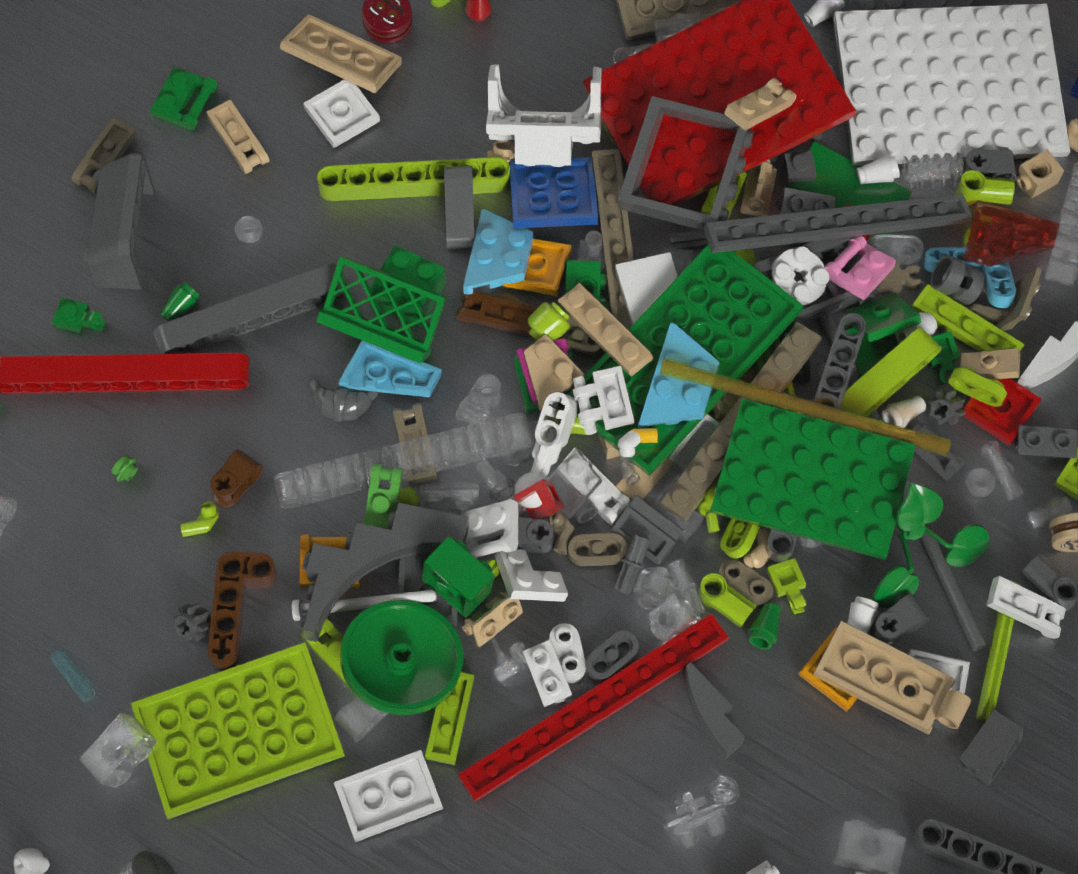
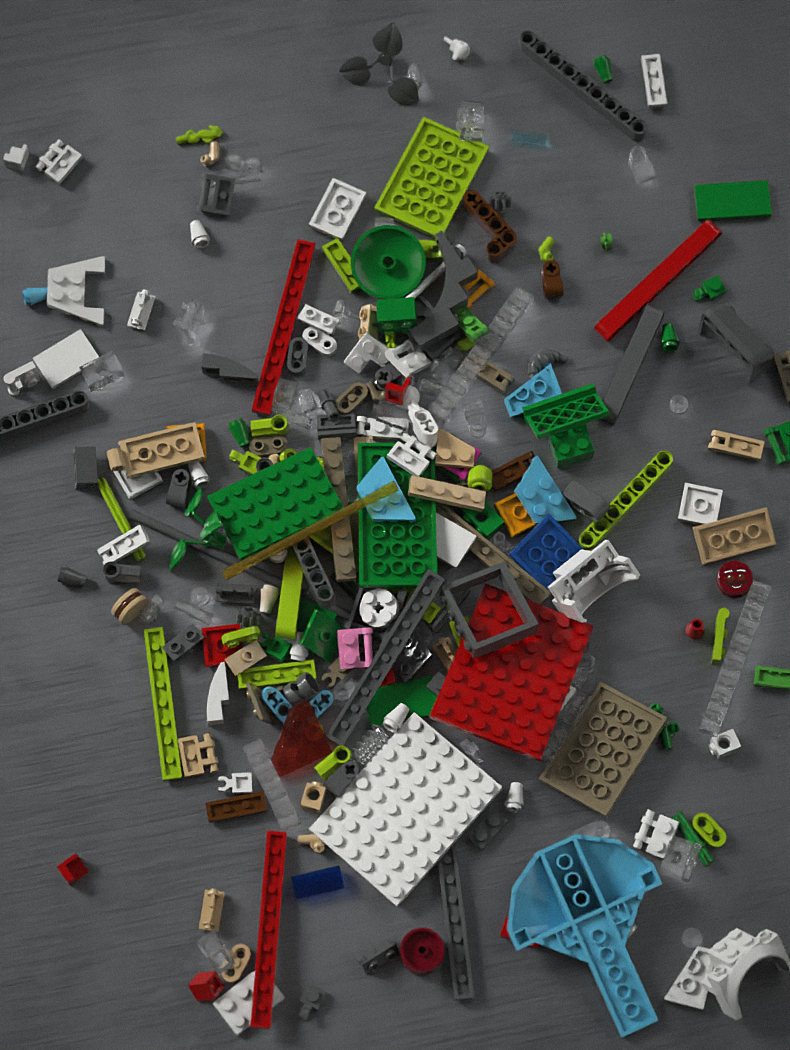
camera: 140 degrees right, 5 degrees up
arm [617,428,658,457] -> none
tan plate [724,78,797,130] -> none

